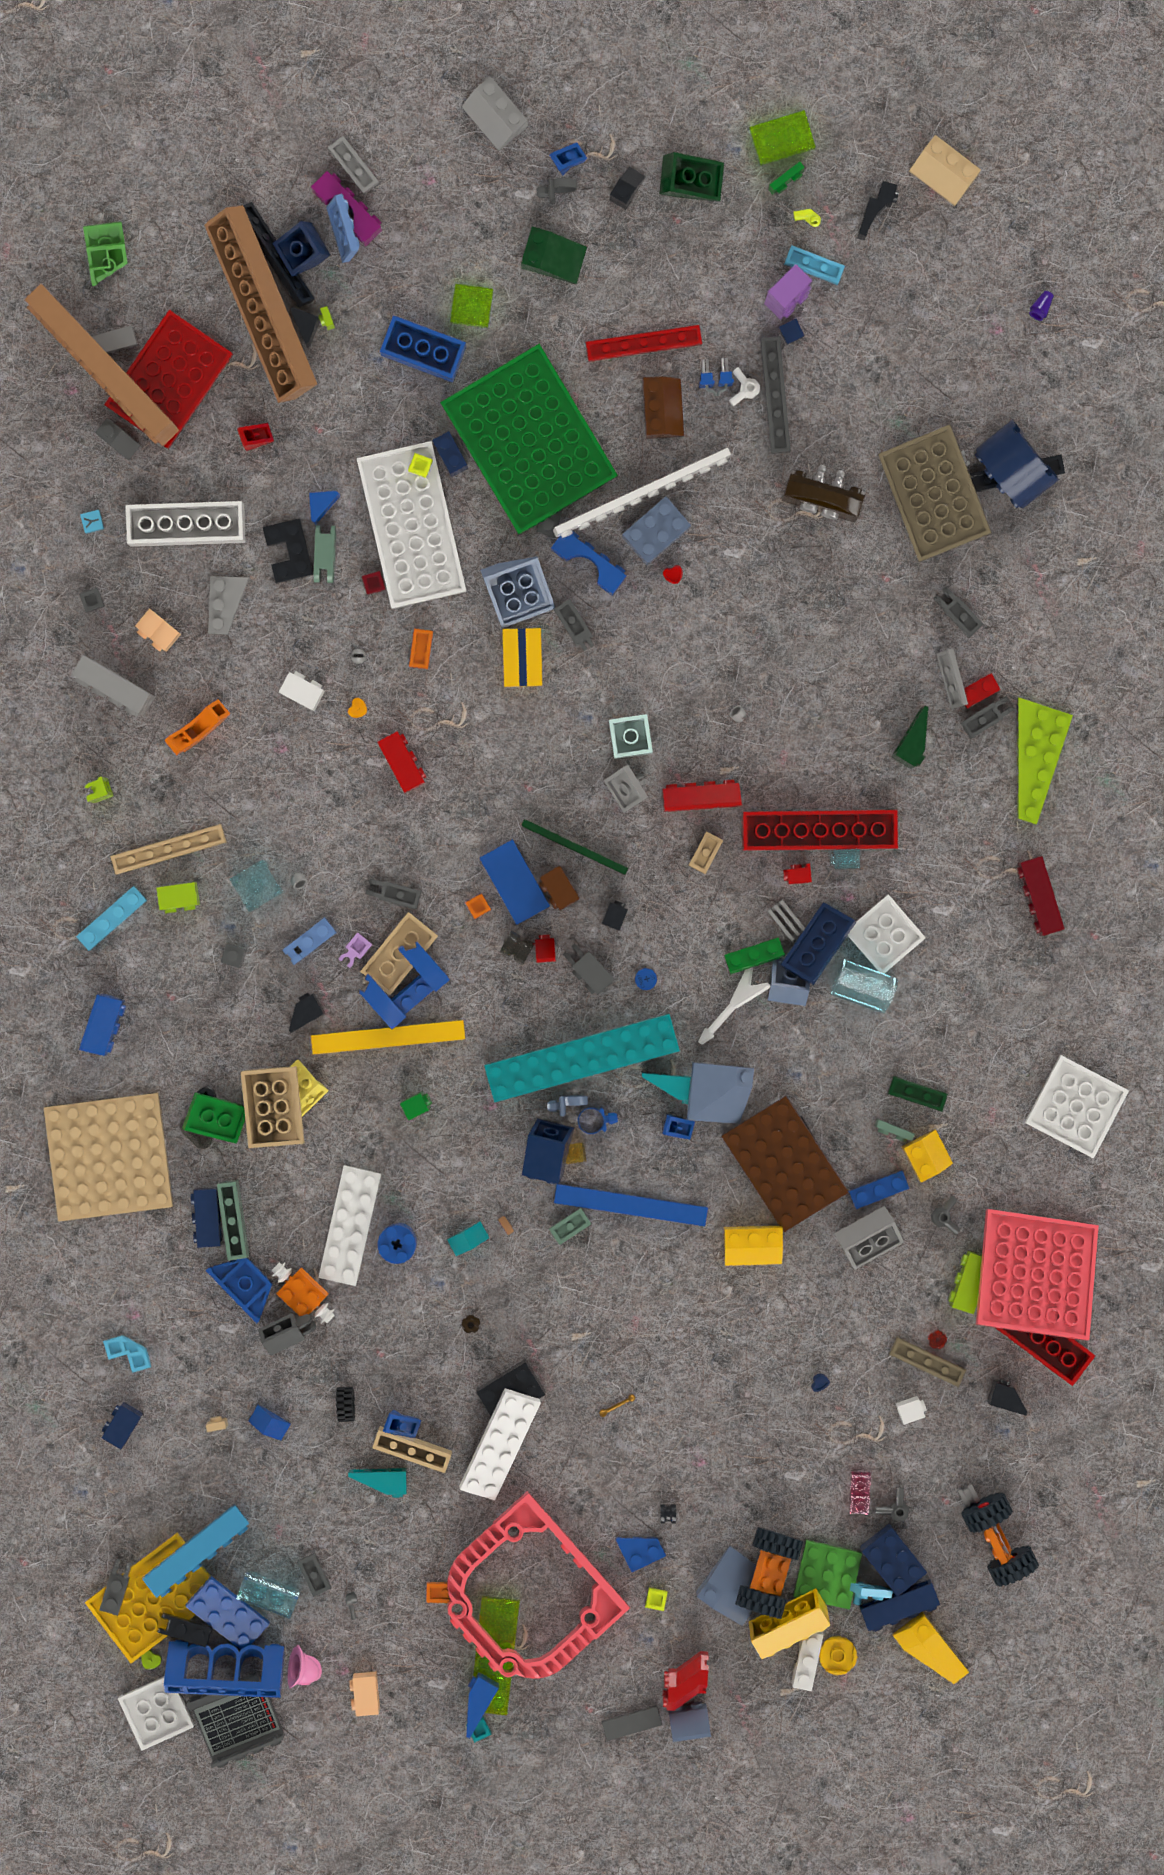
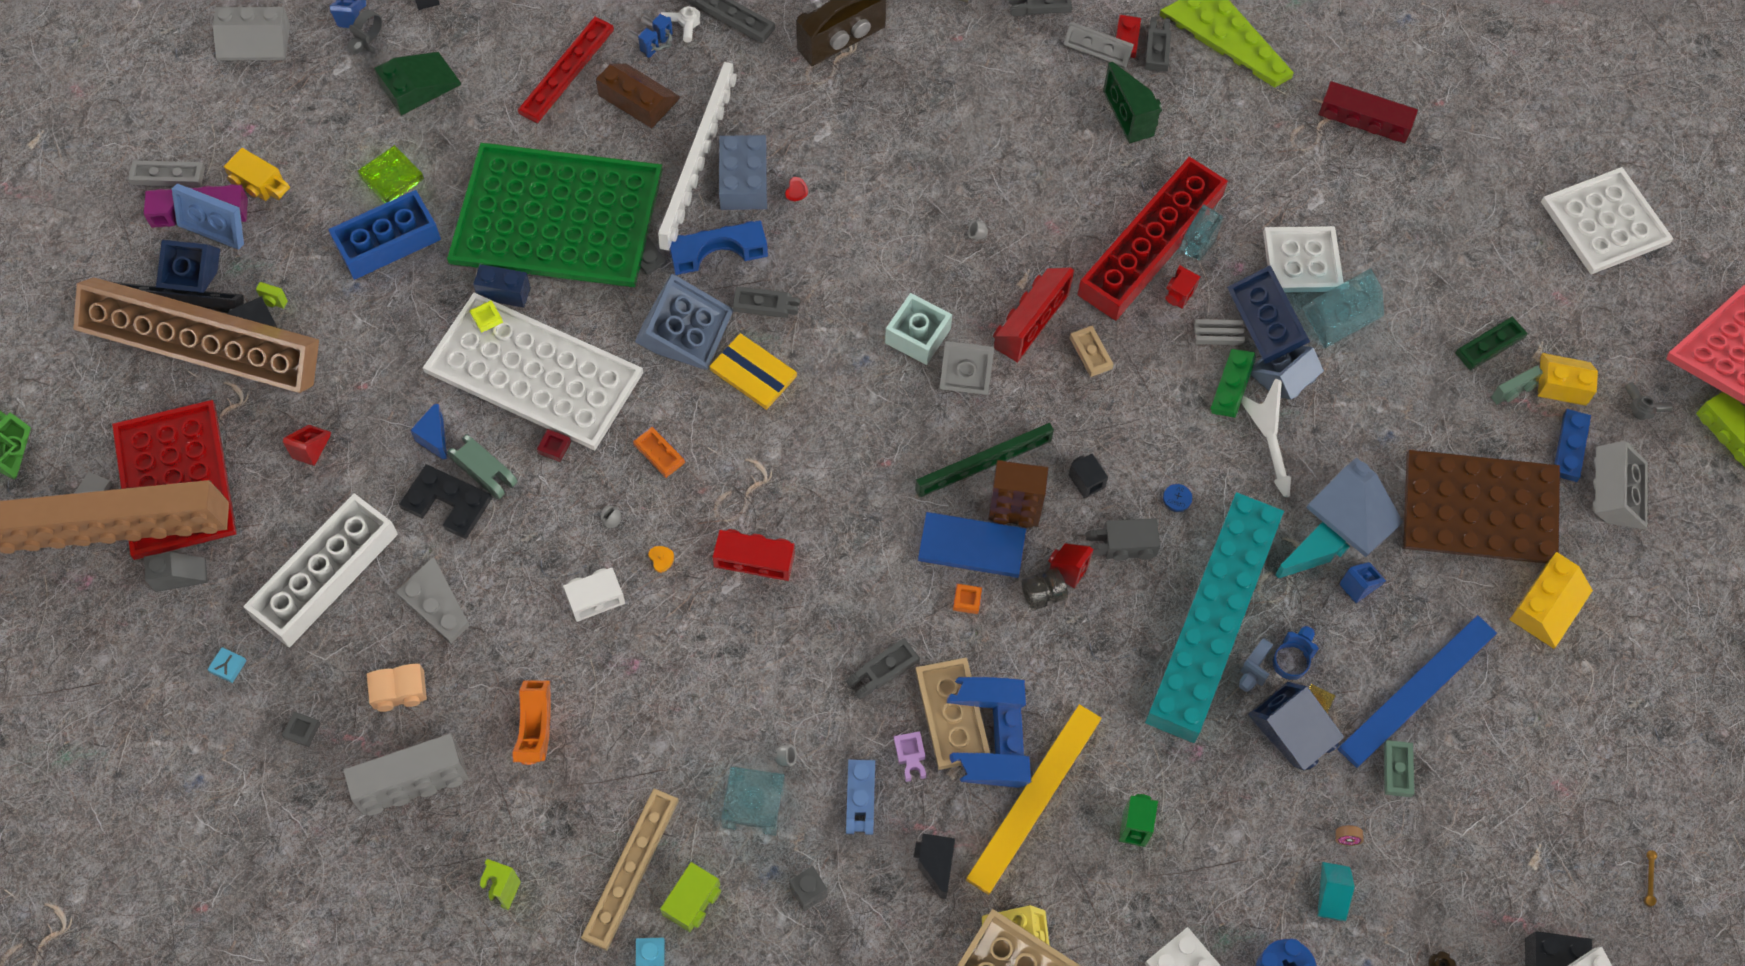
camera: 50 degrees left, 25 degrees down
none -> yellow brick [223,148,290,201]

